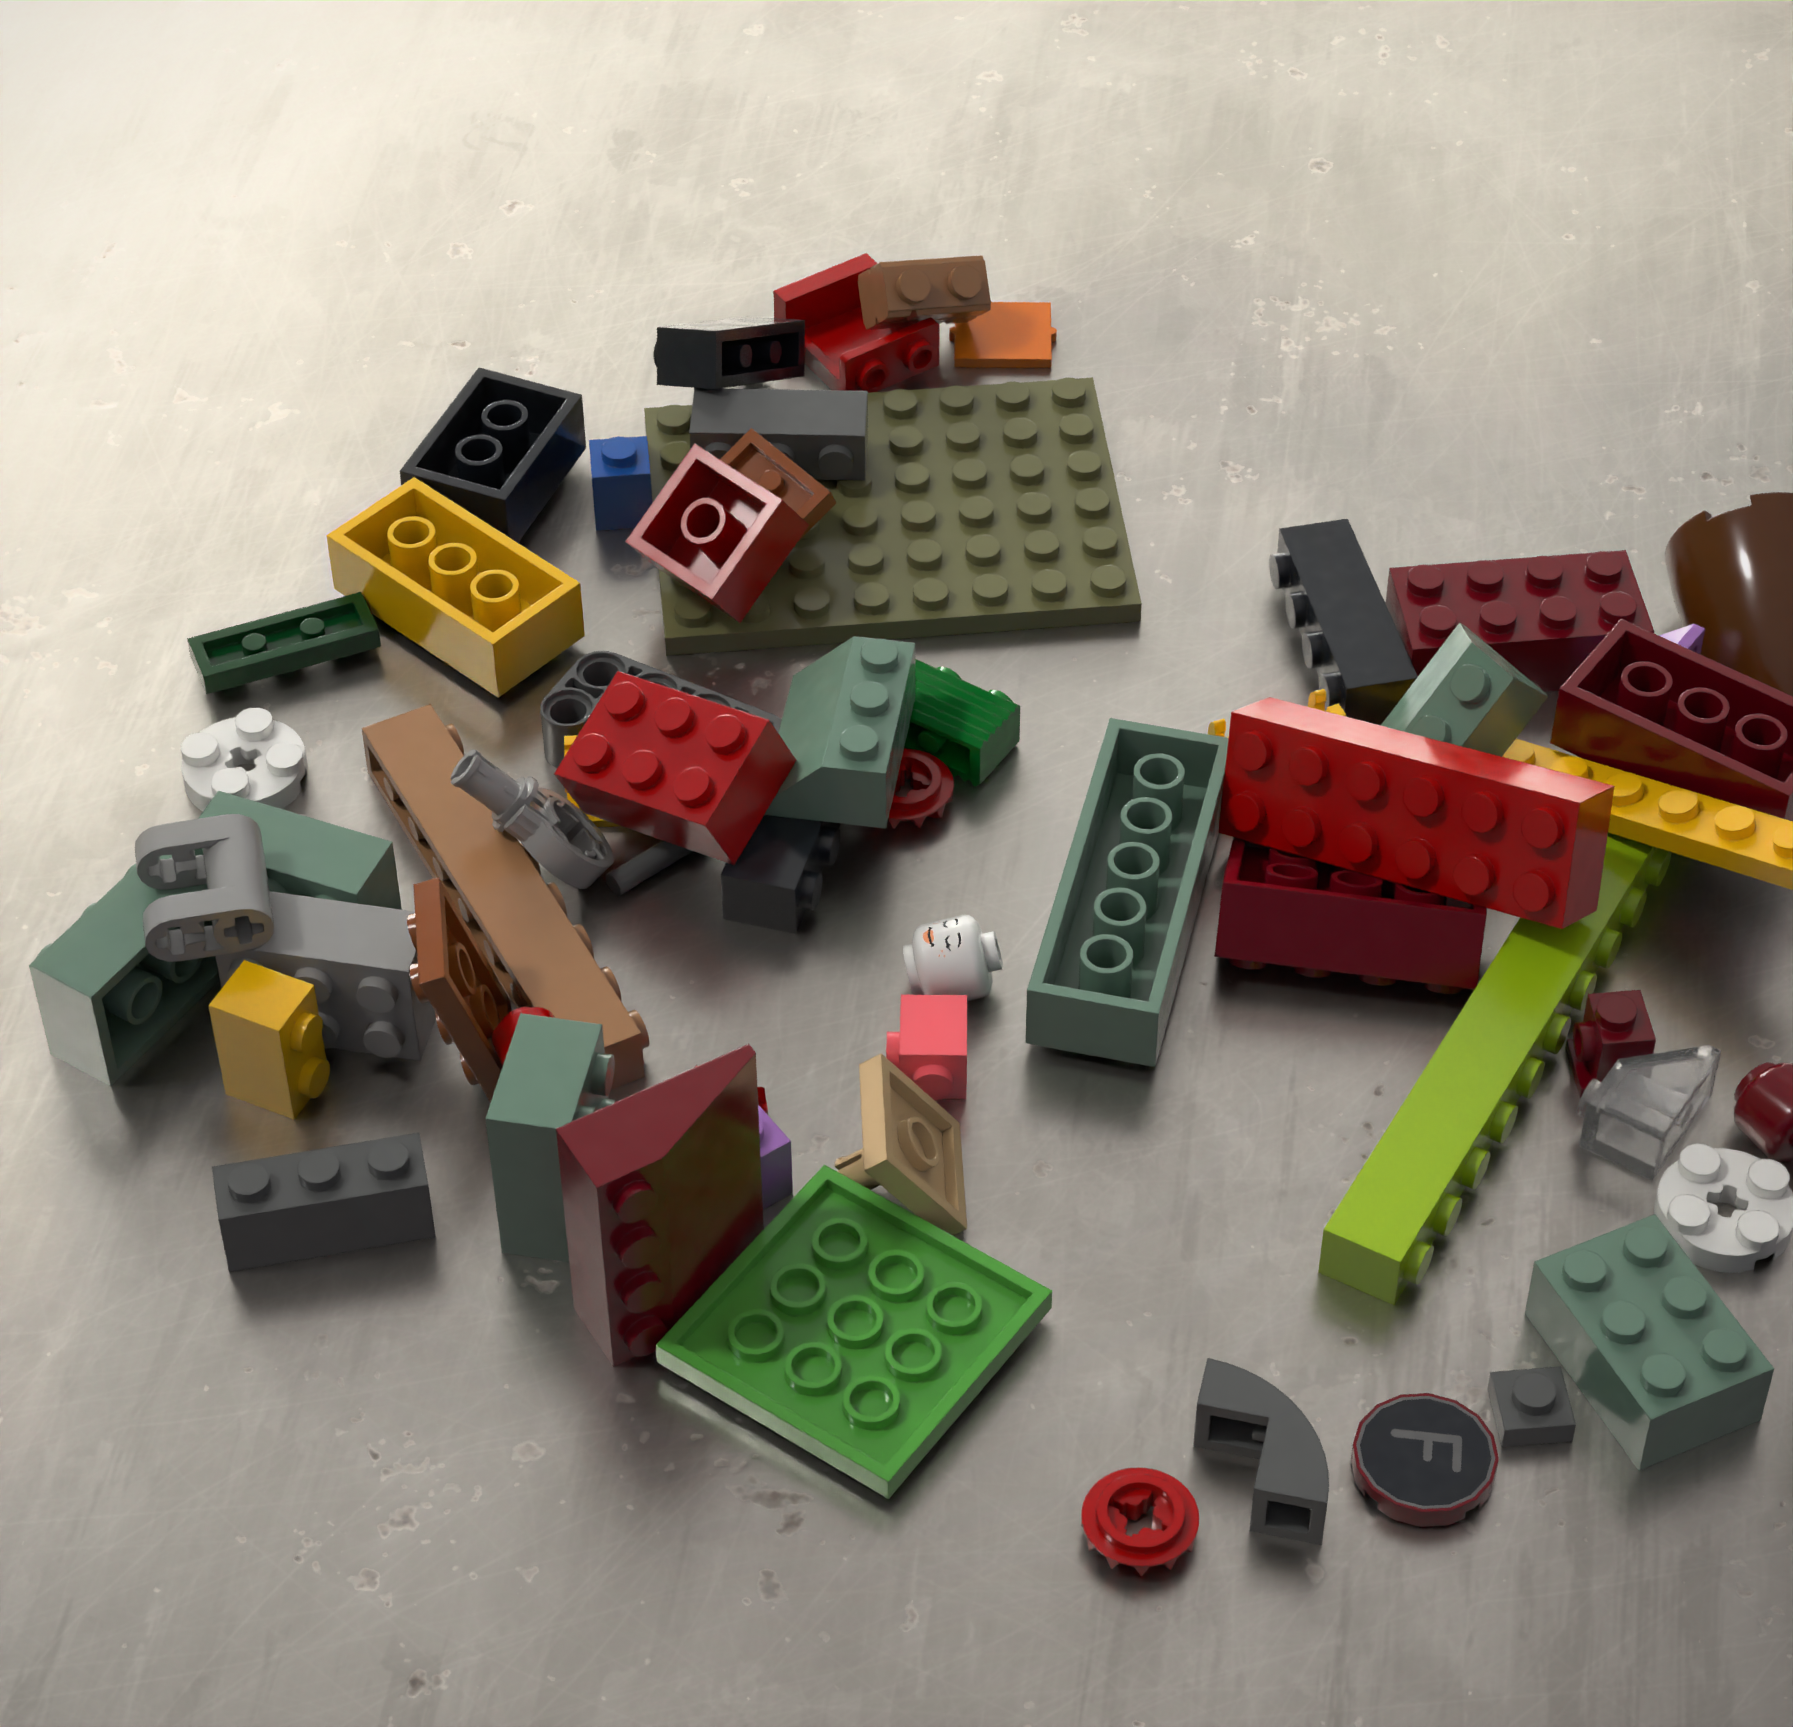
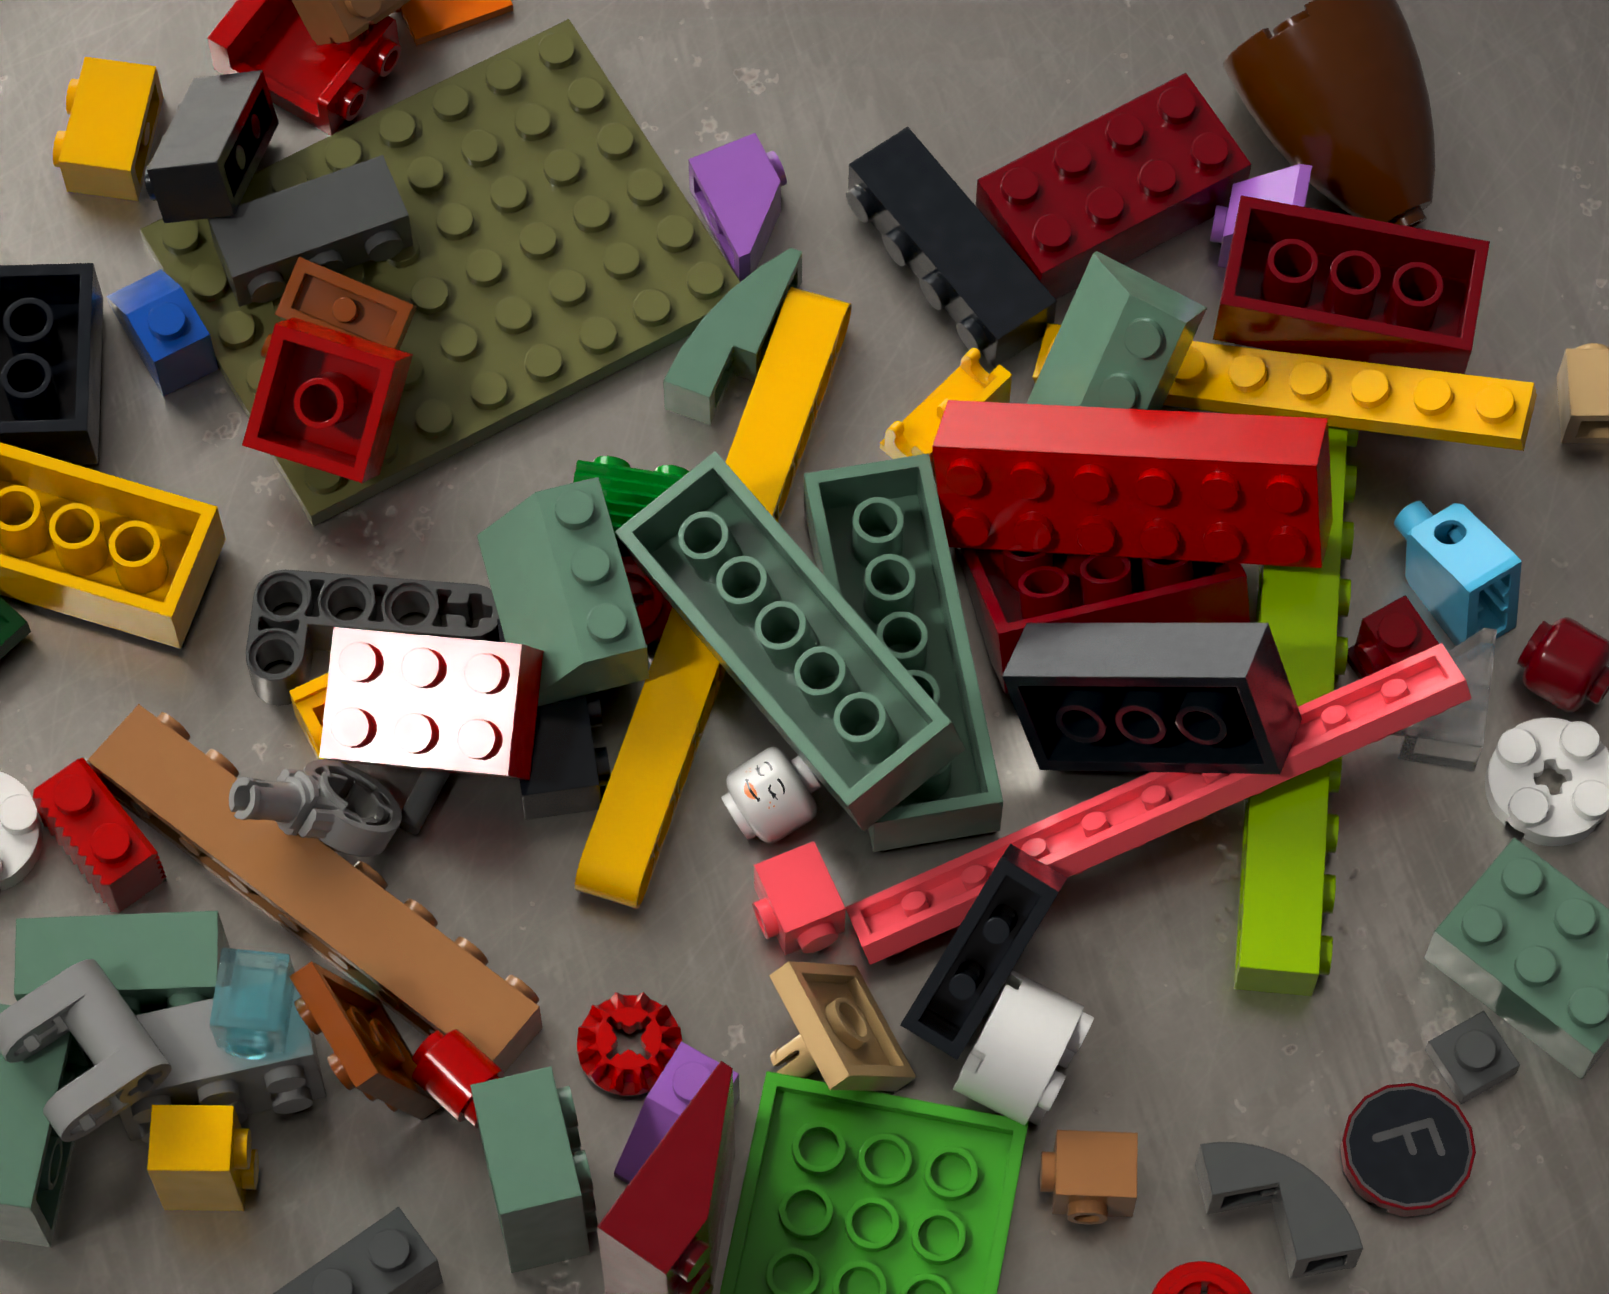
camera: 25 degrees left, 20 degrees up
none -> red brick [32,758,167,913]
none -> yellow brick [53,57,164,201]
none -> clear light blue brick [209,948,295,1059]
none -> yellow beam [574,287,852,909]
none -> sand green brick [615,451,965,832]
none -> sand green slope [663,248,802,426]
none -> medium lavender slope [688,133,787,282]
none -> coral plate [845,643,1472,965]
none -> black brick [900,844,1067,1060]
none -> white brick [953,970,1094,1126]
none -> black brick [1002,623,1302,774]
none -> medium nougat brick [1040,1130,1138,1225]
none -> medium azure torso [1394,501,1522,658]

